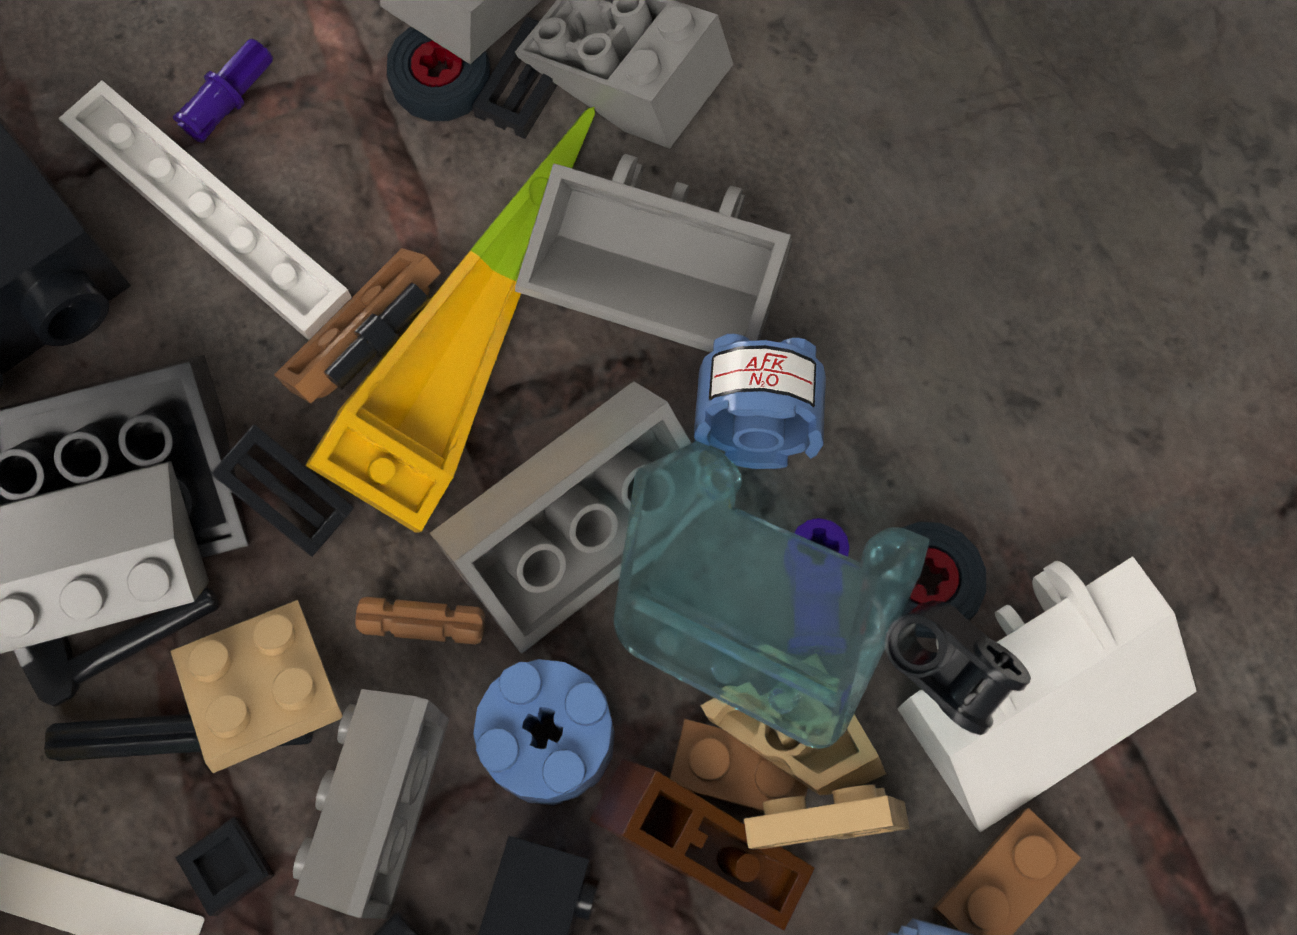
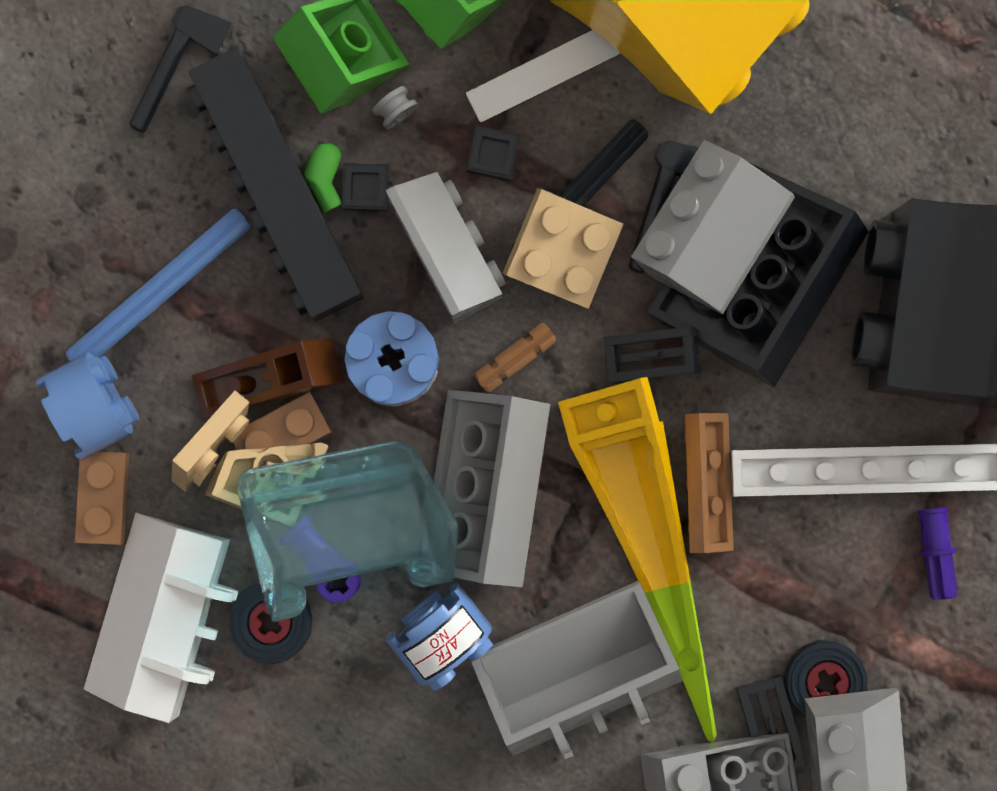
camera: 135 degrees right, 15 degrees up
black bar [323,282,429,390] -> none
black piece [885,600,1031,735] -> none

